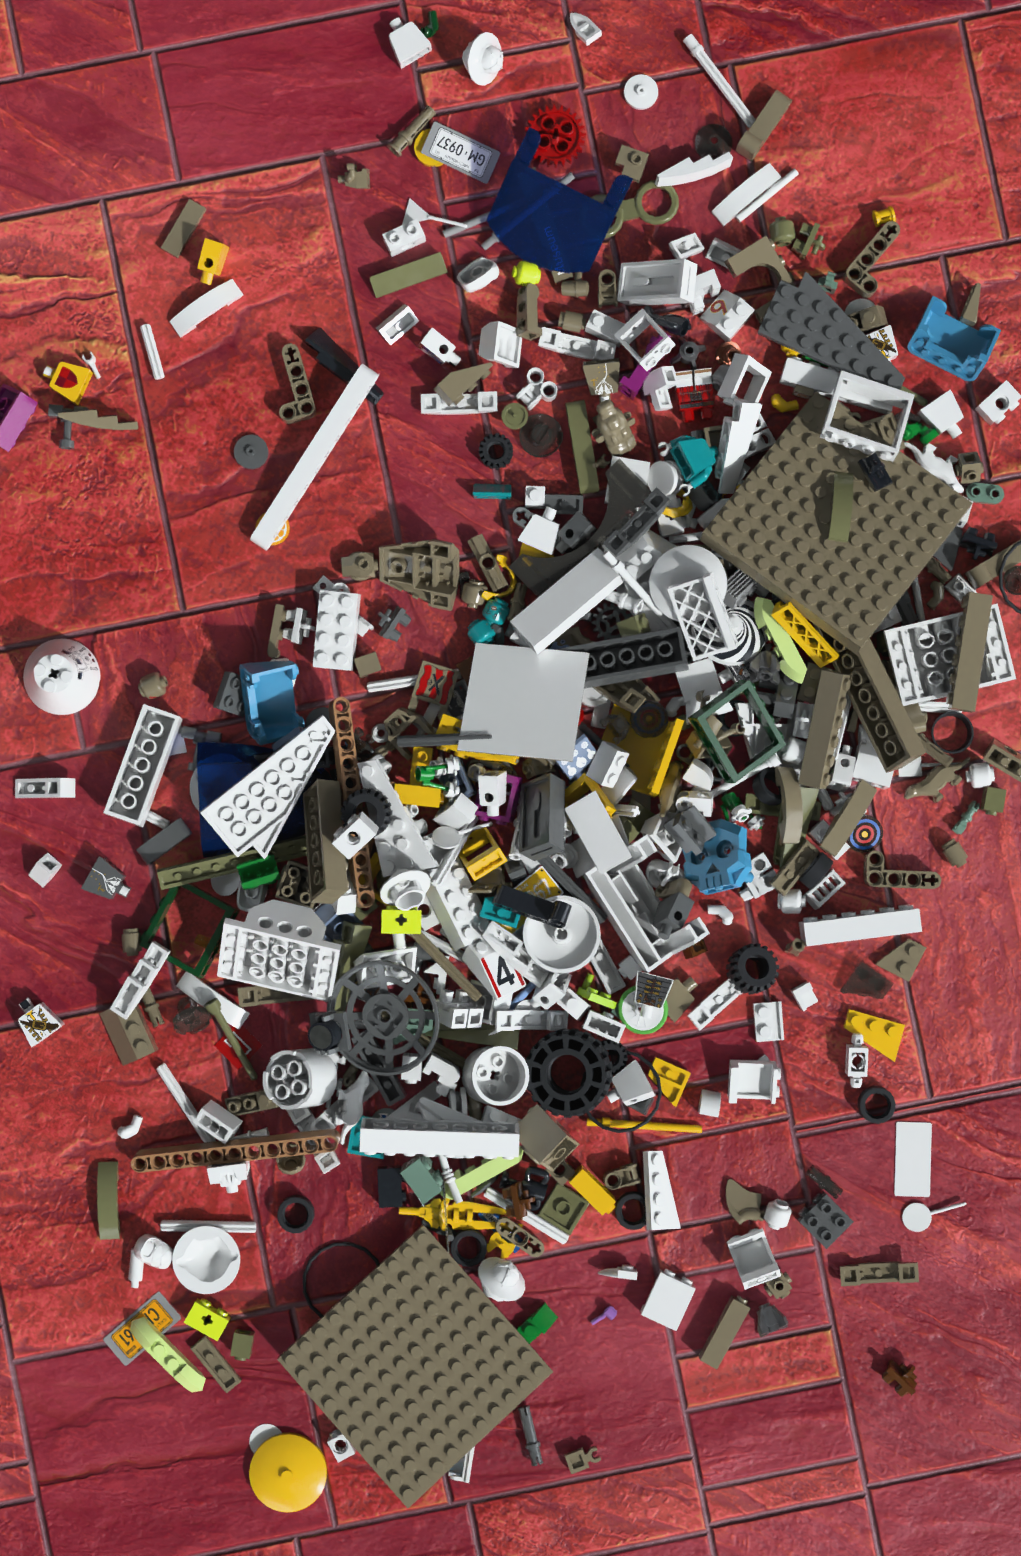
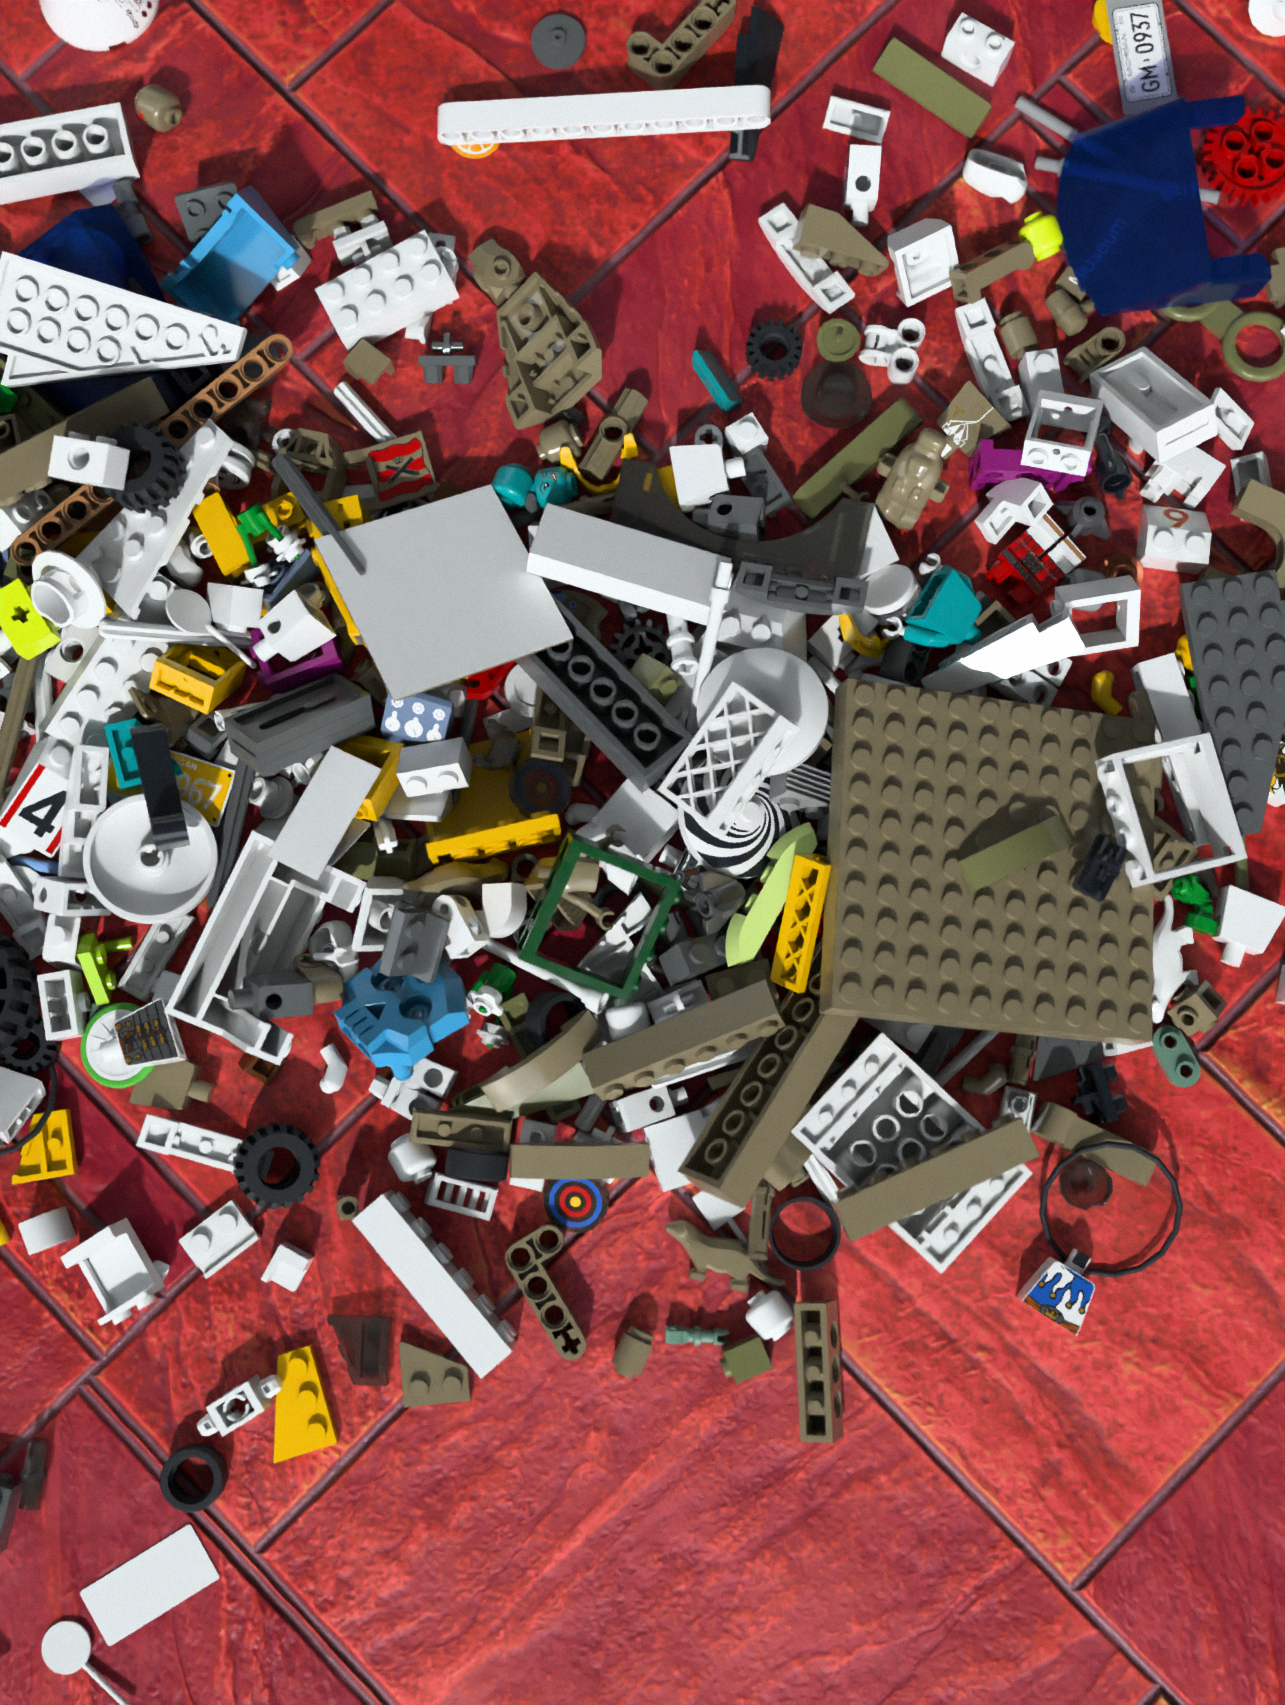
camera: 65 degrees right, 5 degrees down
white piece [402,198,467,228] -> none

